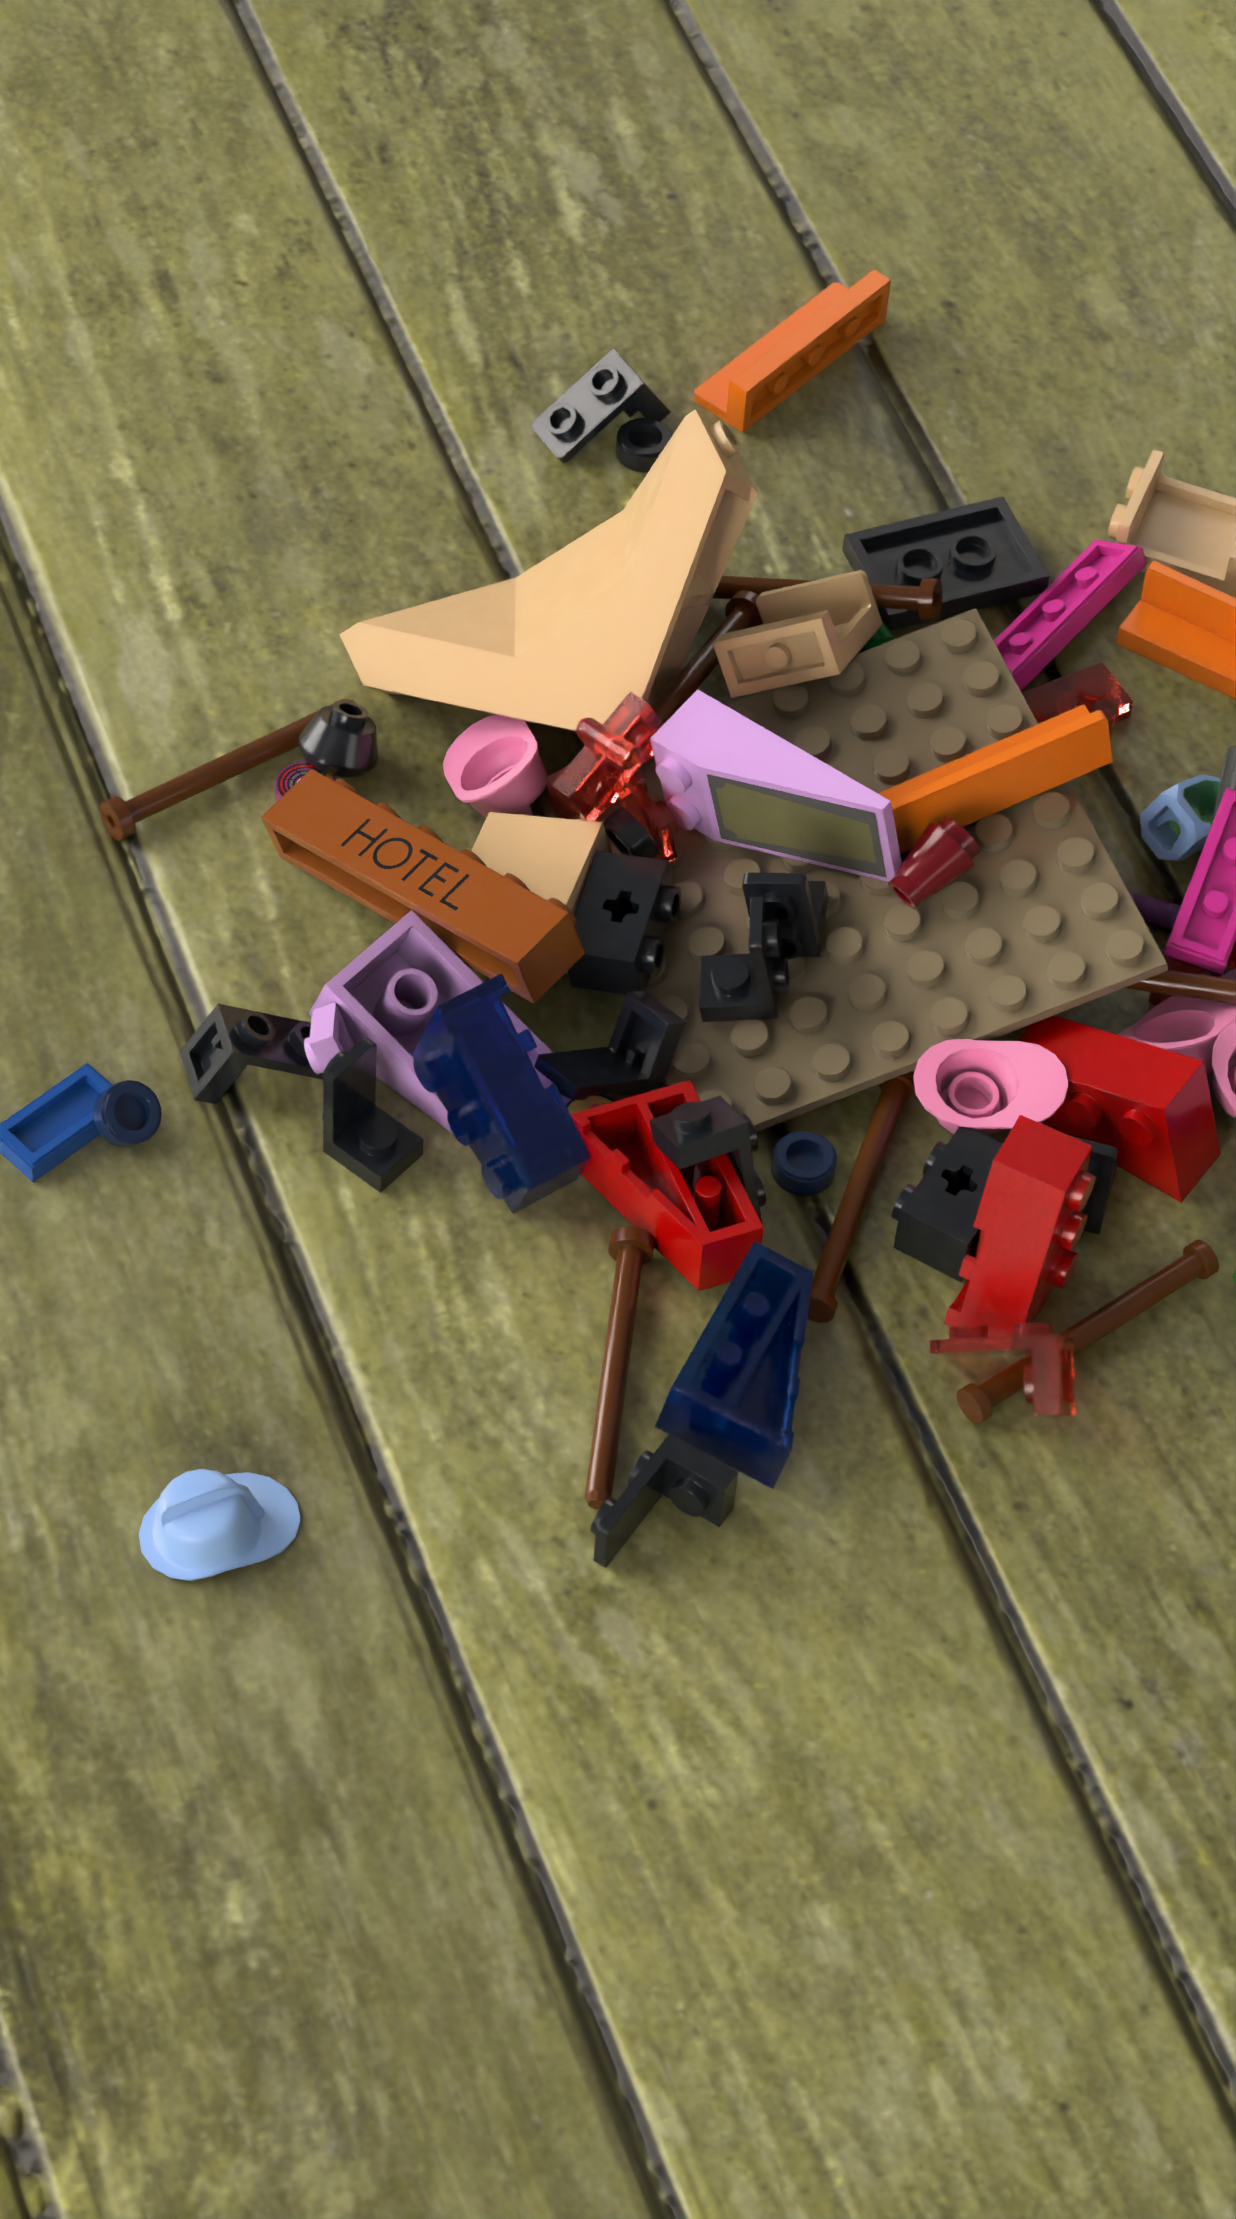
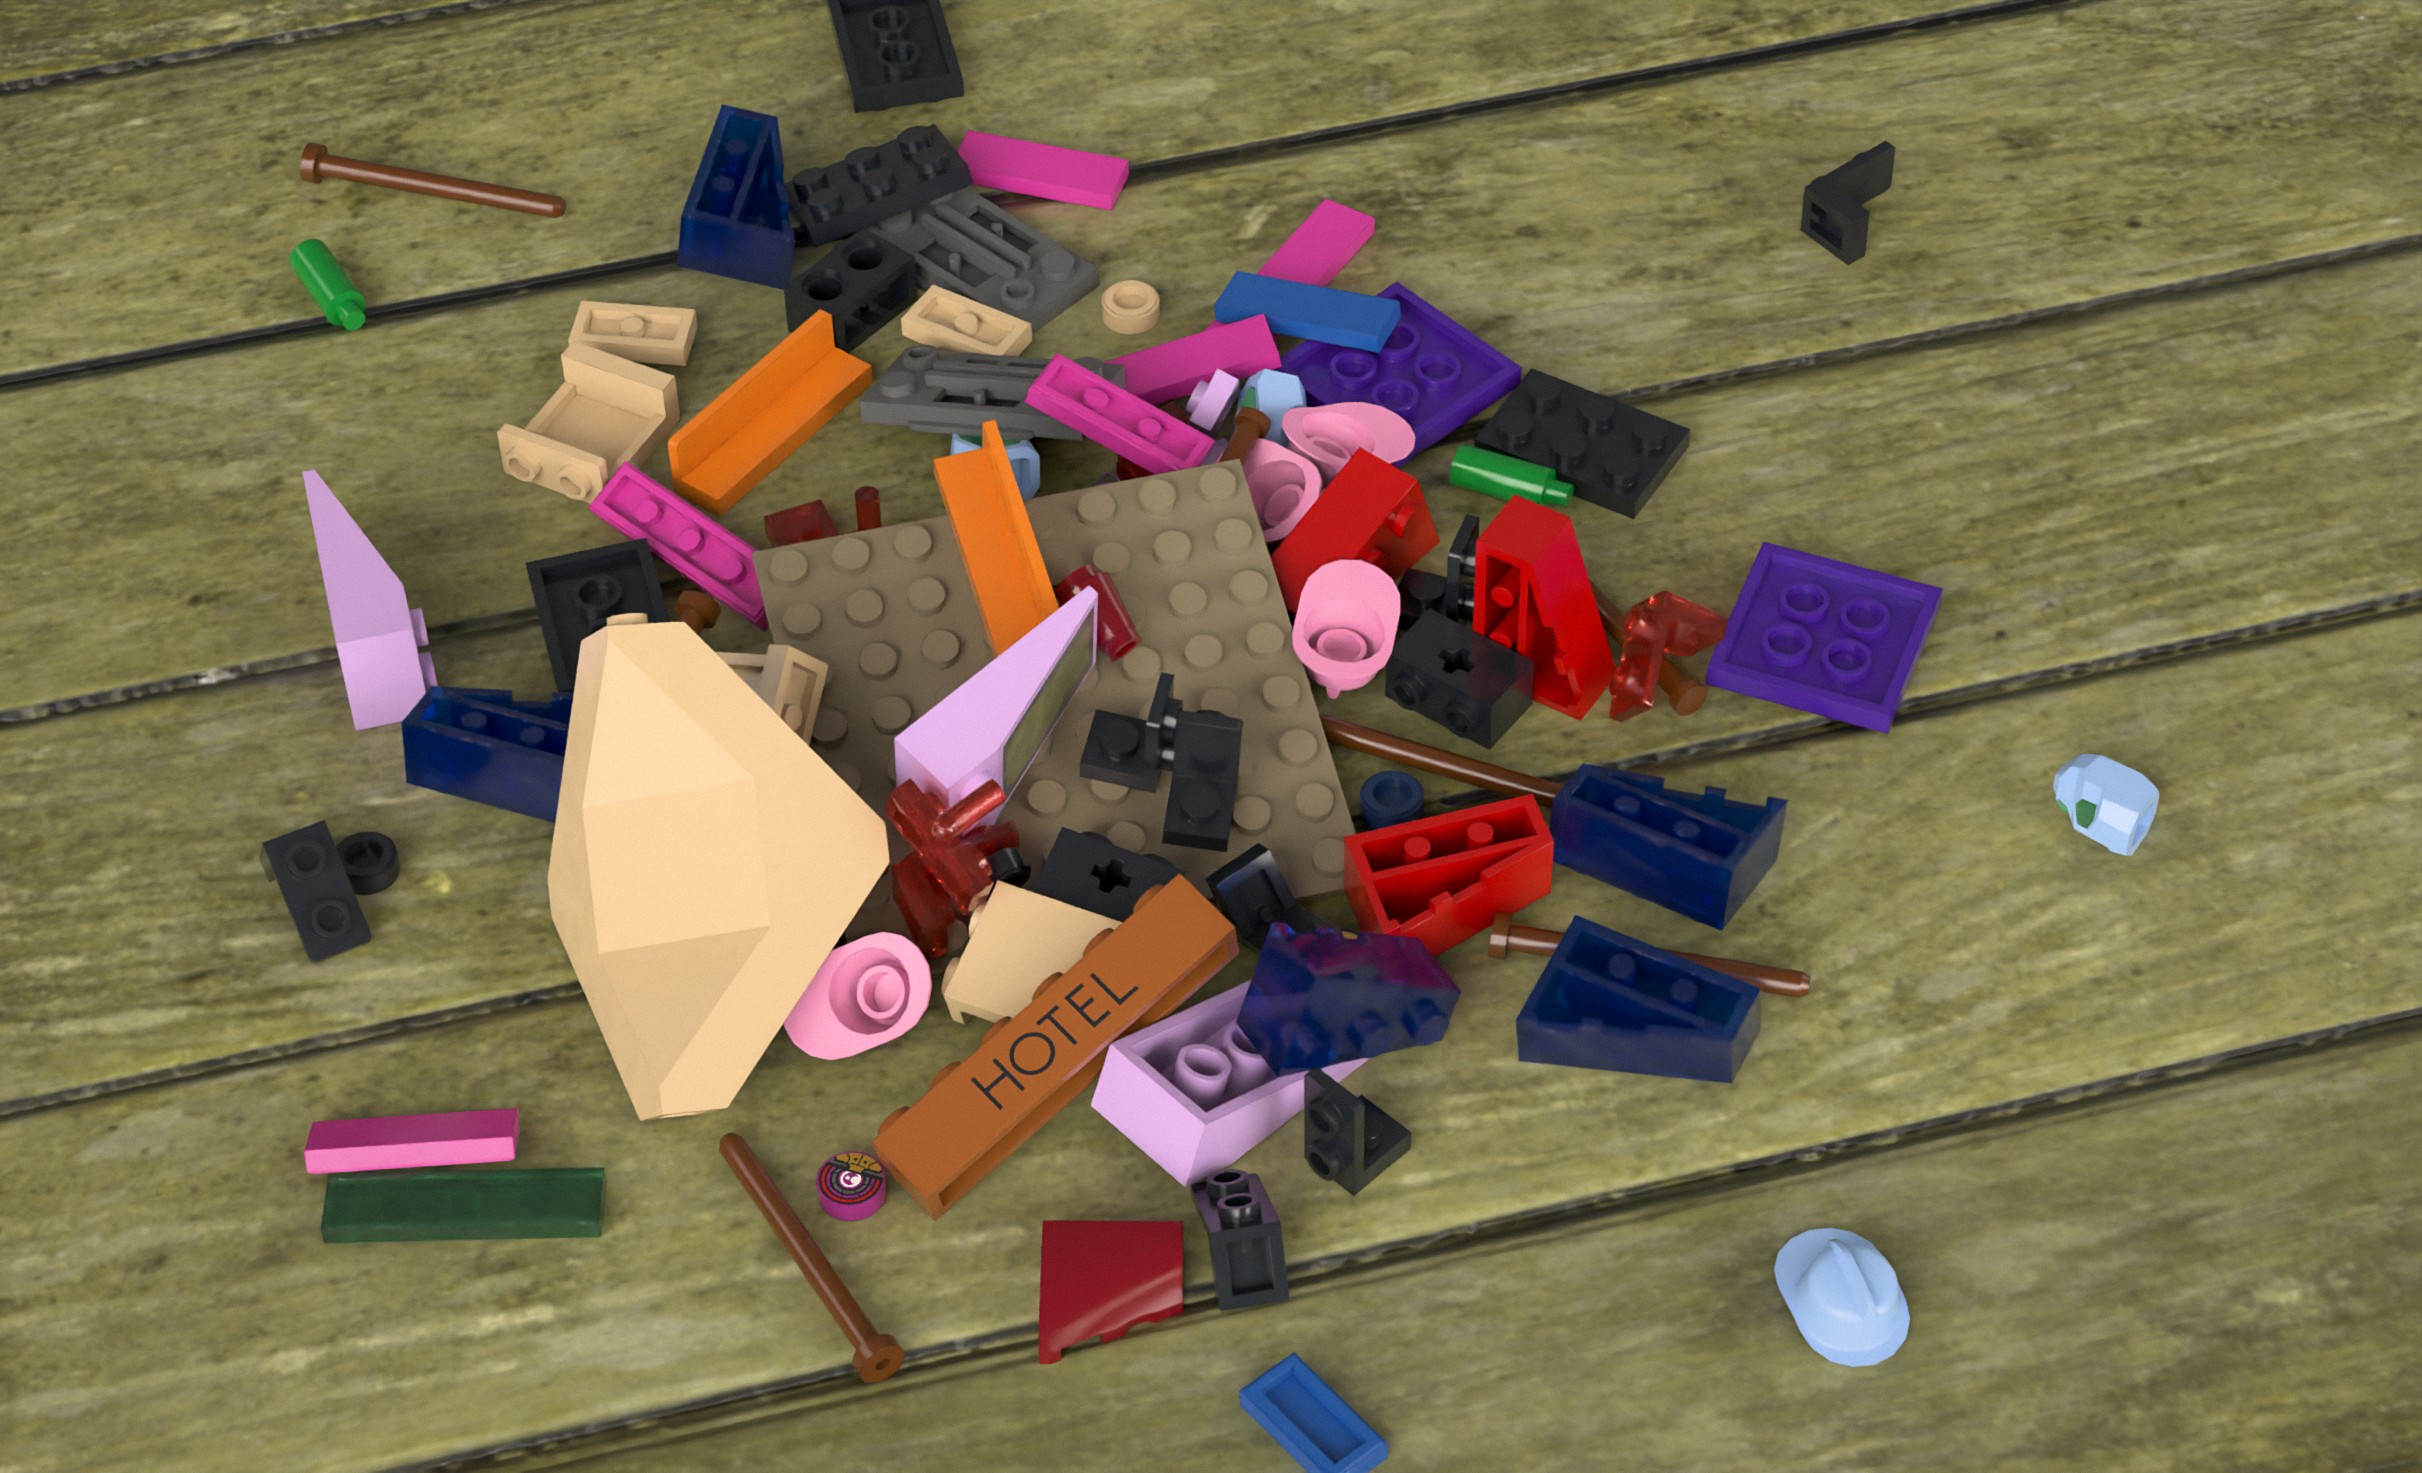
camera: 80 degrees left, 5 degrees down
dark blue tile [93,1080,162,1147] -> none
black cone [298,701,378,778] -> none
lavender plate [304,1002,357,1074] -> none
black bracket [591,1433,739,1568] -> none
black bracket [650,1096,766,1223] -> none
orange panel [694,269,891,433] -> none
none -> lavender slope [302,469,438,731]
none -> dark pink tile [304,1108,520,1174]
none -> clear green tile [320,1167,607,1243]
none -> clear blue wedge [401,686,573,823]
none -> dark red slope [1039,1220,1184,1364]
none -> clear blue wedge [1516,915,1761,1083]
none -> dark purple plate [1706,541,1943,734]
none -> light blue rock [2053,754,2160,856]

